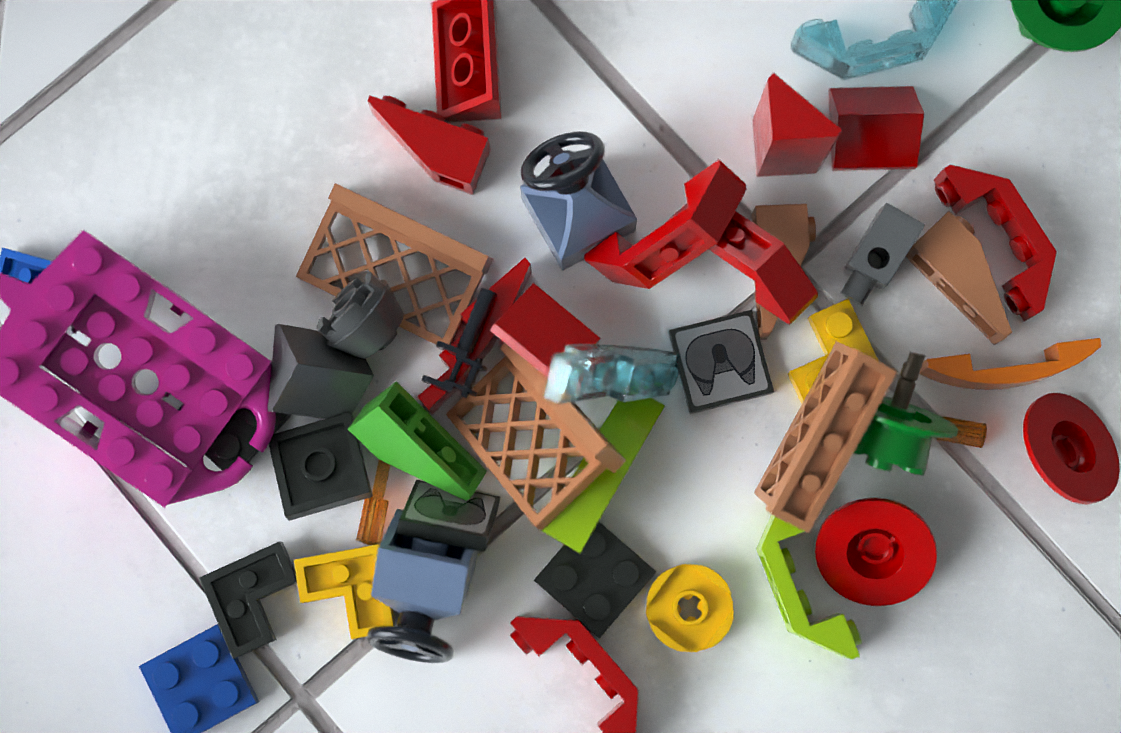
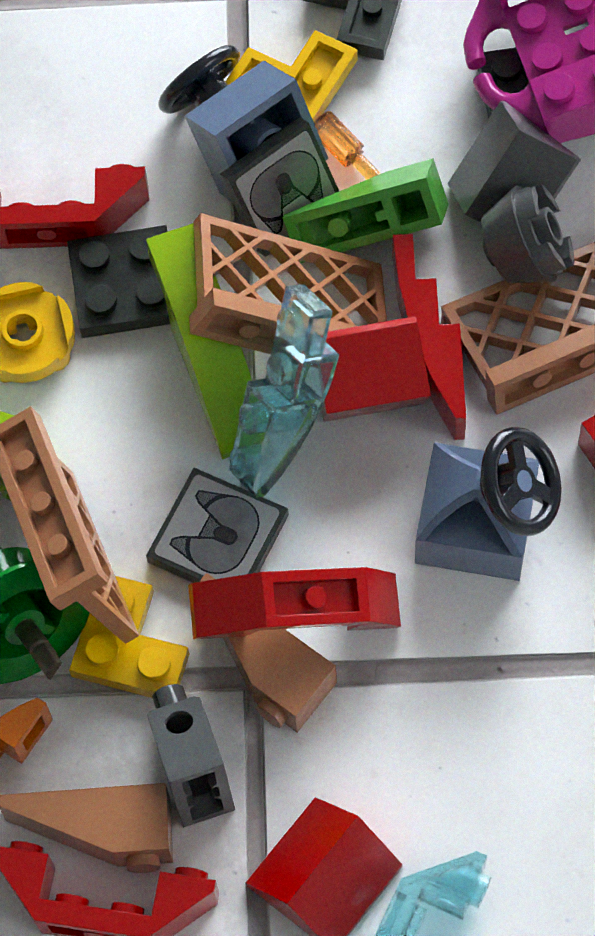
camera: 130 degrees right, 15 degrees down
pearl dark grey plate [269,412,373,521] -> none
black piece [421,288,497,398] -> none
red slope [584,159,747,289] -> none
red slope [752,72,842,177] -> none

